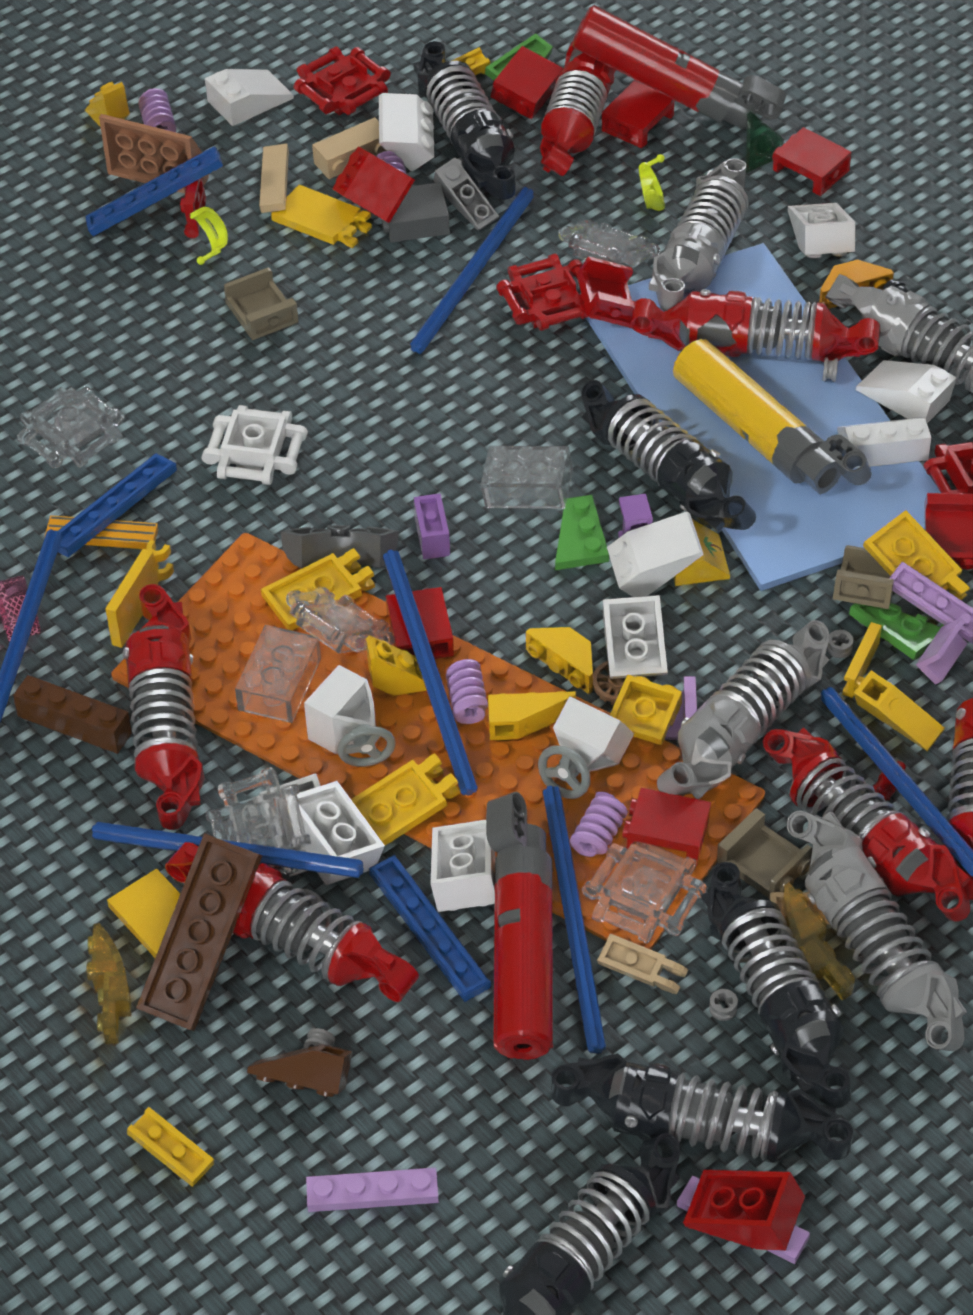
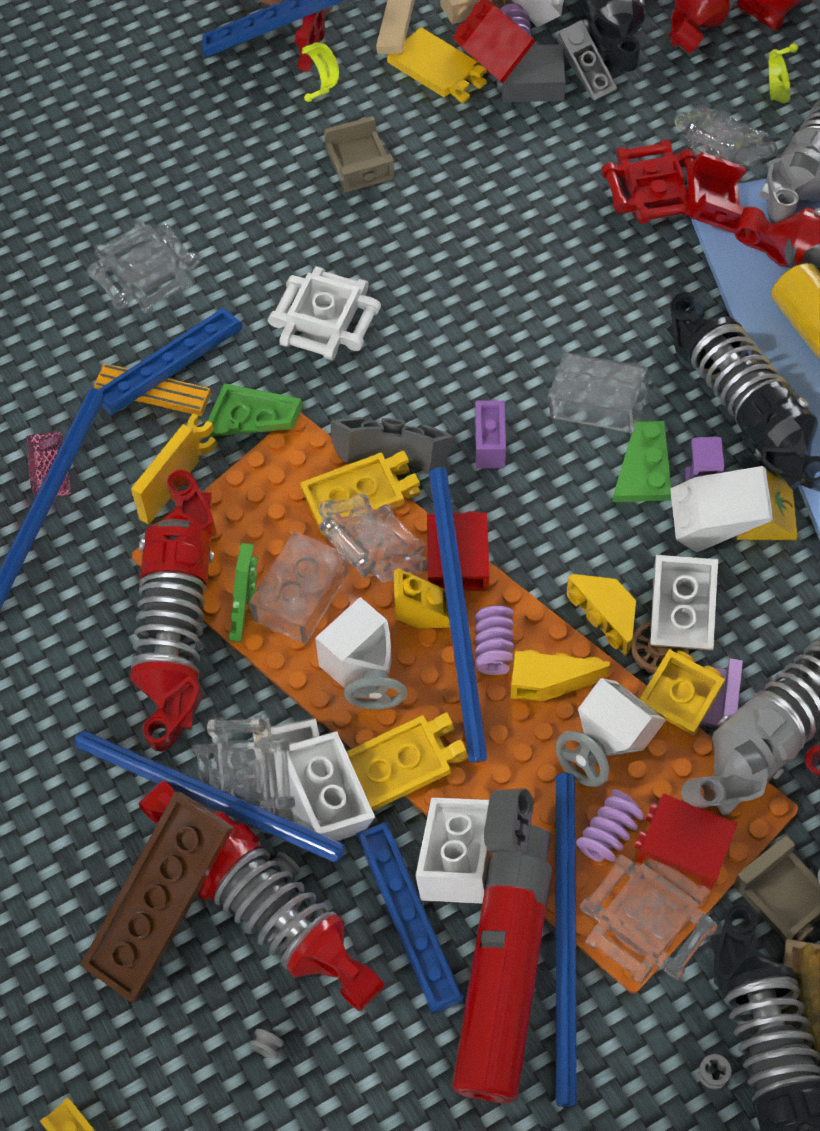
camera: 10 degrees right, 10 degrees up
reddish brown brick [13,675,132,754] -> none
clear yellow slope [86,923,132,1044] -> none
yellow tile [107,868,180,958] -> none
reddish brown slope [247,1044,352,1097] -> none
blue axle [410,187,534,354] -> none
tan hinge [597,934,688,994] -> none
none -> bright green wing [207,383,304,437]
none -> bright green wing [229,543,258,642]

